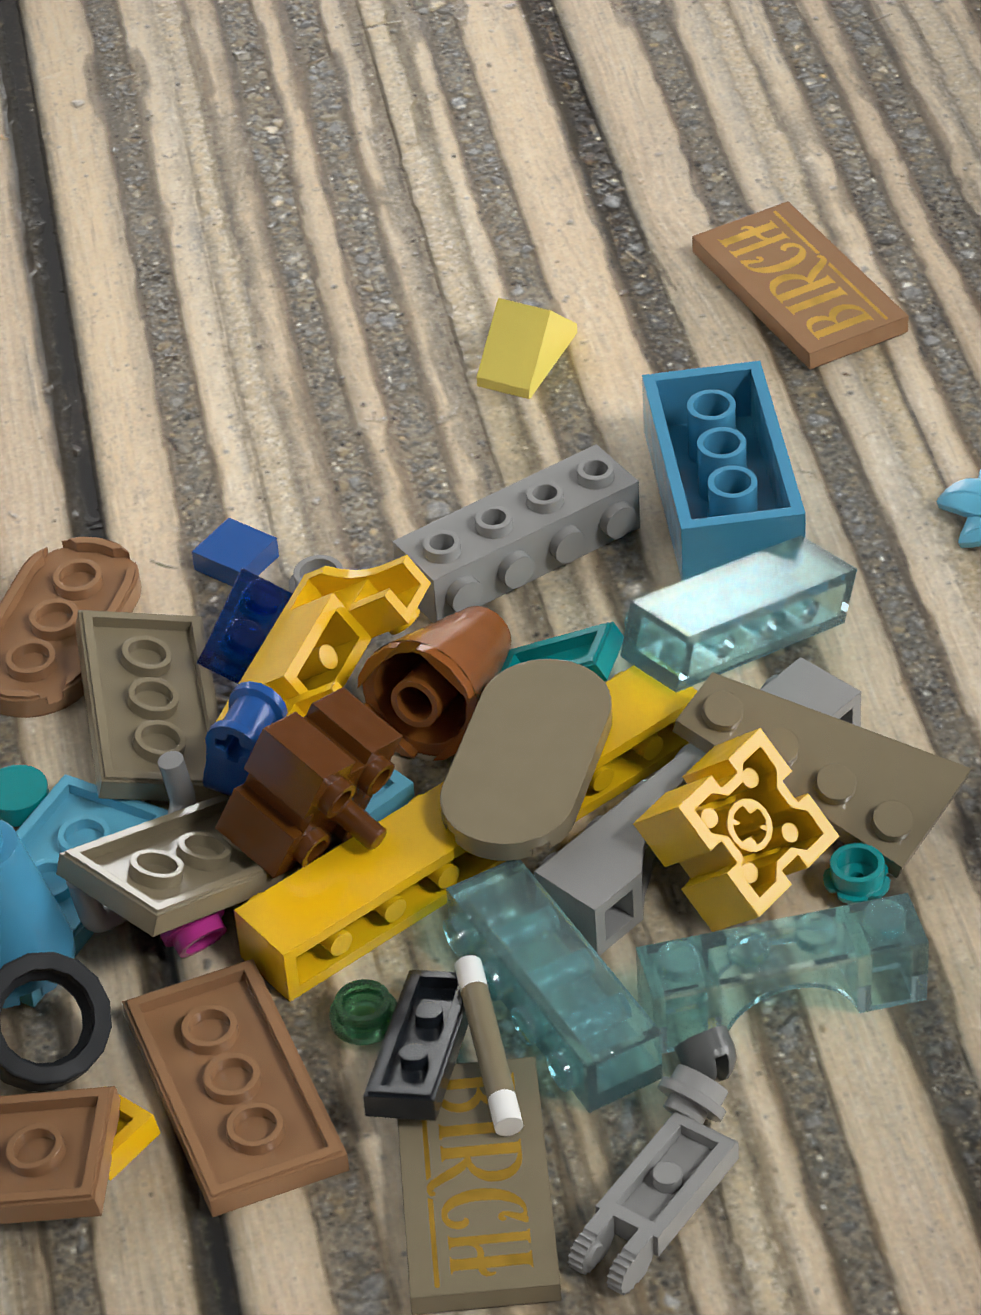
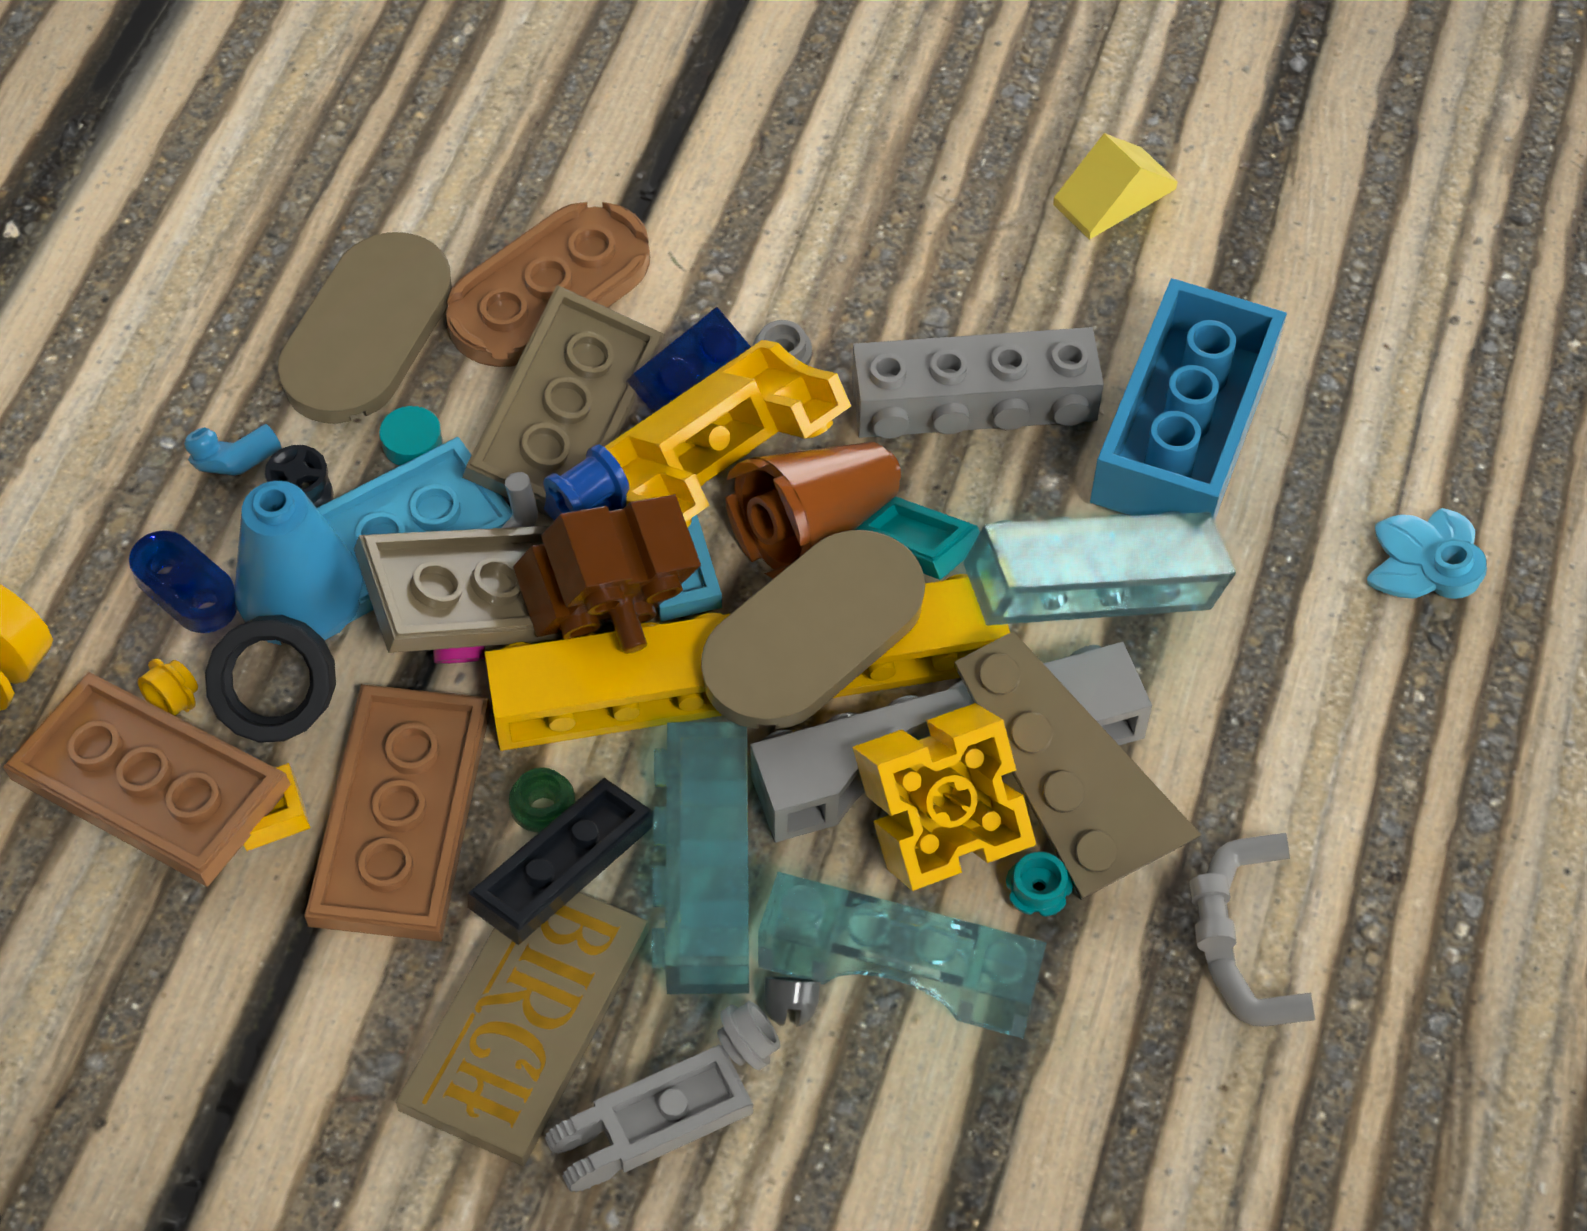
camera: 25 degrees right, 15 degrees up
blue tile [192,518,279,591] -> none
dark tan bar [454,955,523,1136] -> none
medium nougat tile [692,201,909,369] -> none

